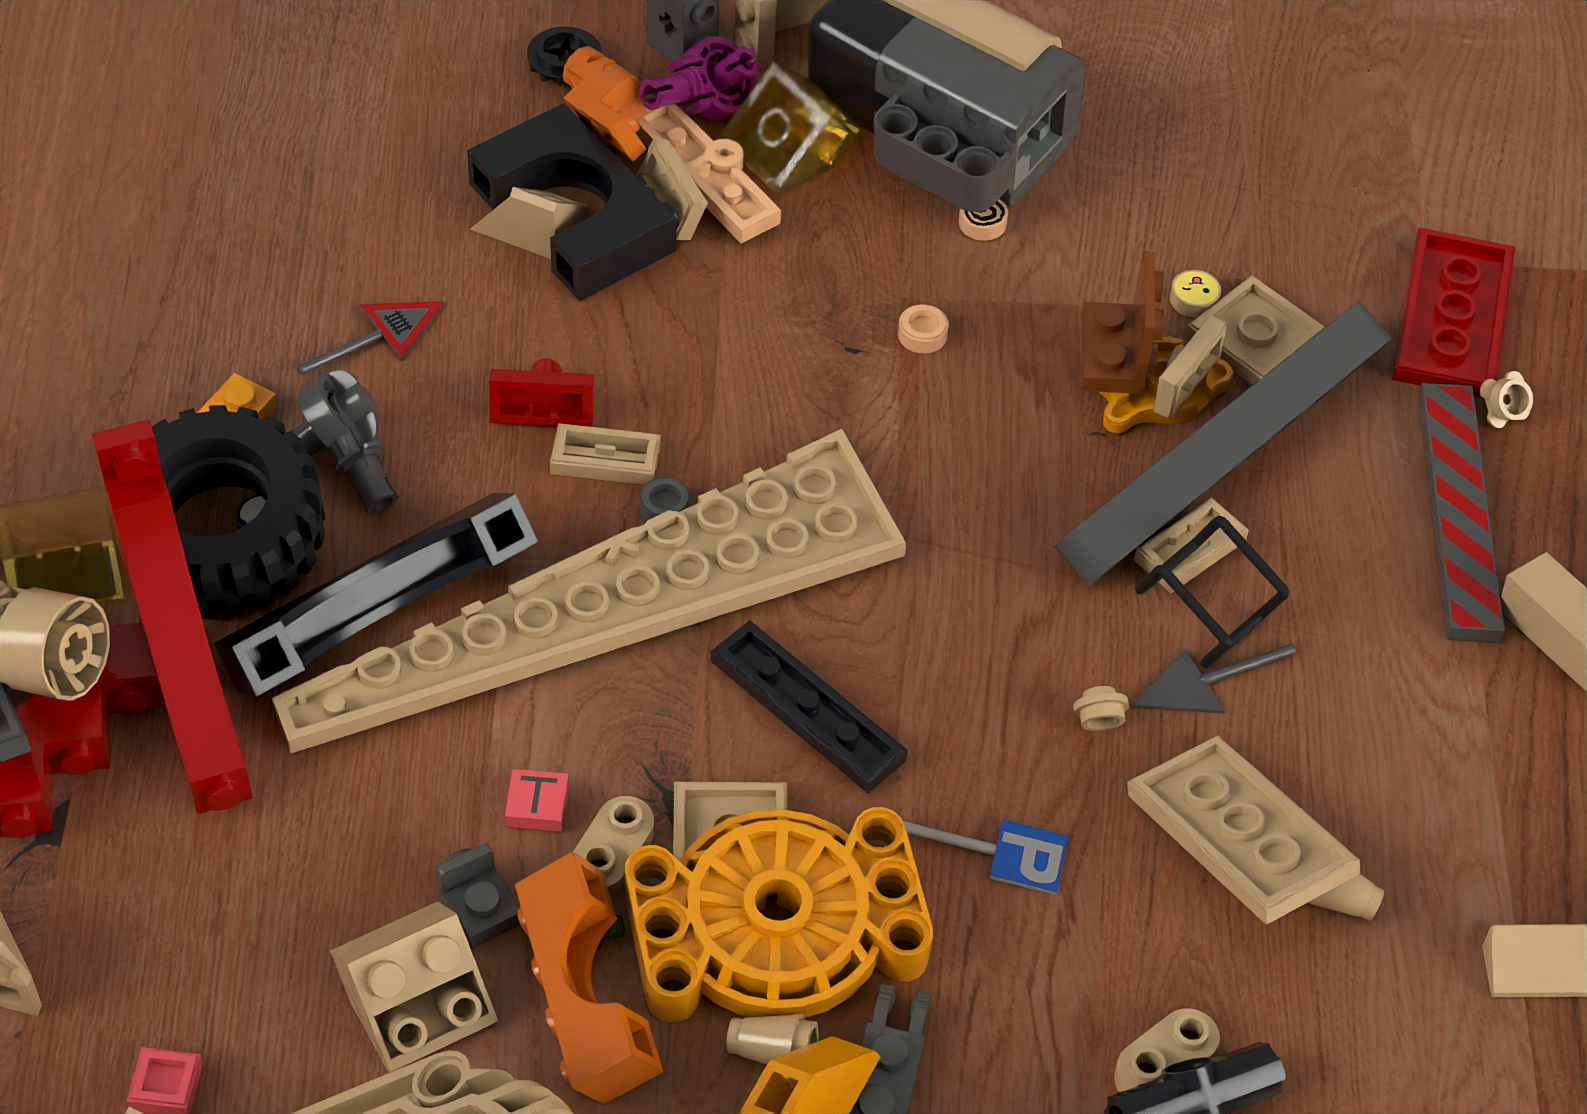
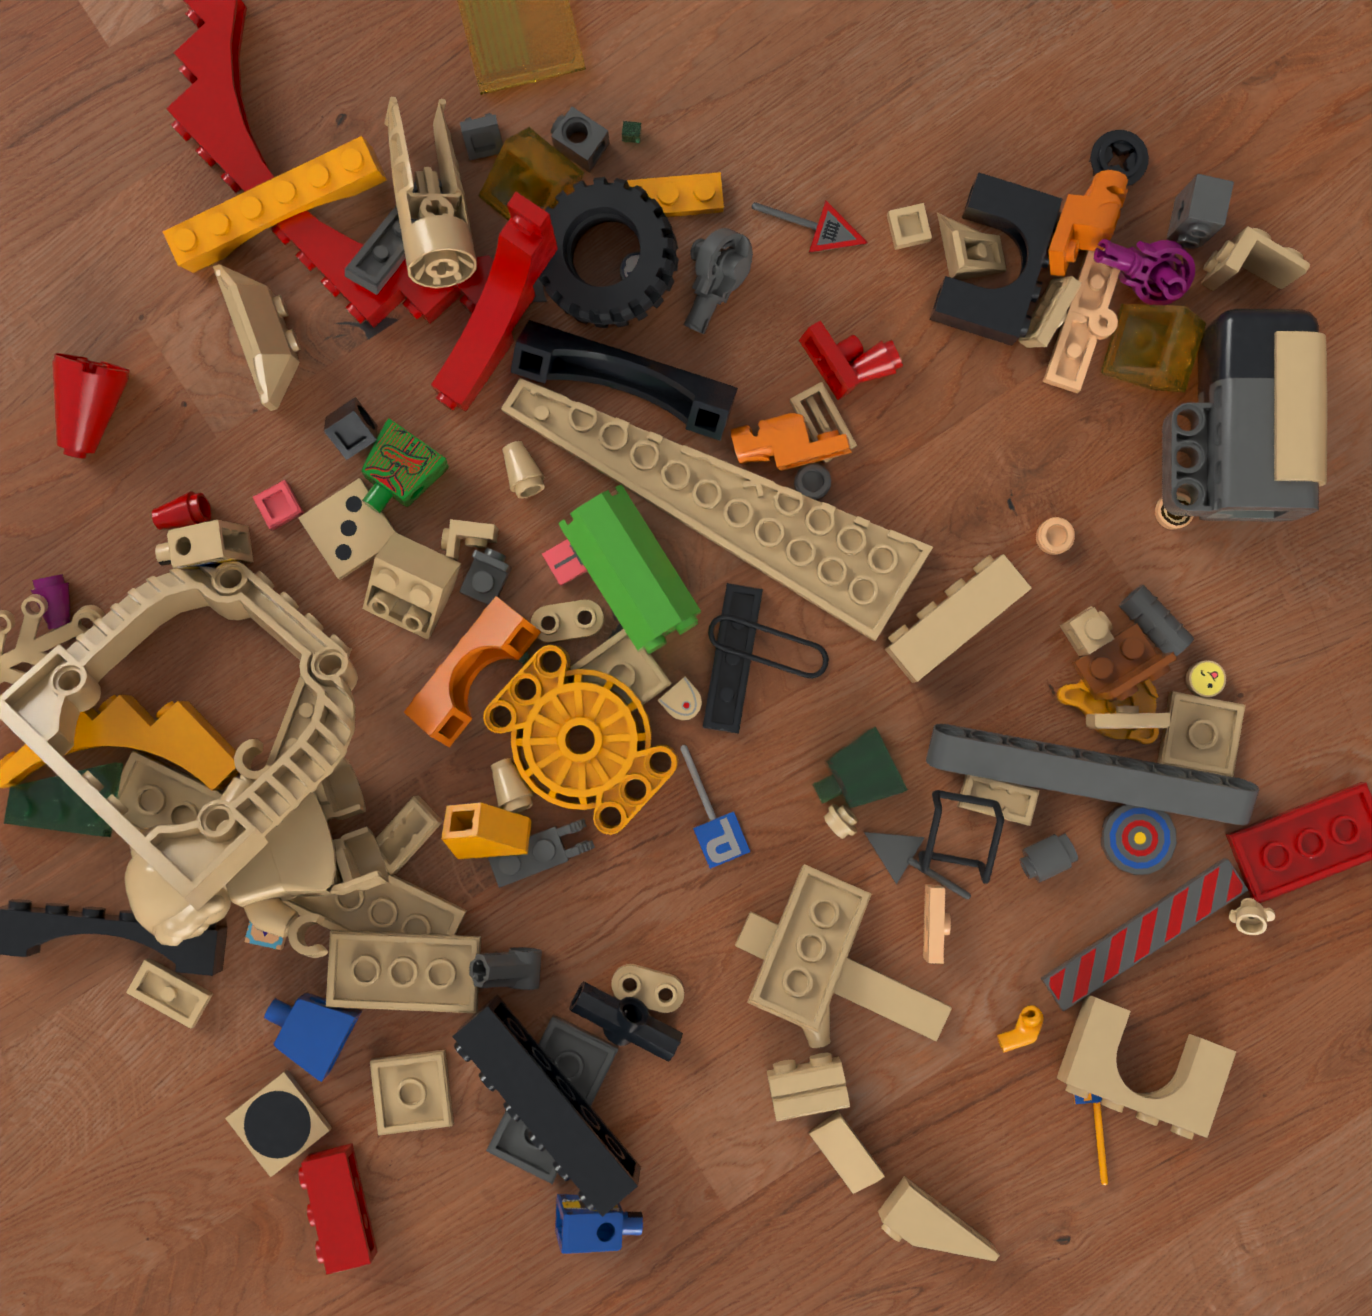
camera: 55 degrees right, 35 degrees up
none -> tan tile [298,478,397,580]
none -> black brick [324,397,378,460]
none -> green torso [361,418,449,514]
none -> tan bracket [441,519,499,560]
none -> tan cone [502,441,545,499]
none -> dark grey brick [551,107,610,173]
none -> bright green brick [558,484,701,655]
none -> clear green piece [622,121,642,143]
none -> tan tile [658,676,702,720]
none -> black piece [708,614,829,679]
none -> orange plate [730,413,852,471]
none -> tan tile [735,911,952,1042]
none -> tan brick [767,1052,850,1121]
none -> clear green torso [812,727,908,808]
none -> red cone [849,340,903,383]
none -> tan brick [885,554,1032,683]
none -> tan tile [887,203,932,250]
none -> light nougat plate [923,884,951,964]
none -> light orange arm [997,1005,1044,1053]
none -> dark grey brick [1019,833,1078,883]
none -> tan brick [1059,606,1115,656]
none -> tile [1101,804,1177,875]
none -> dark grey axle [1119,585,1195,656]

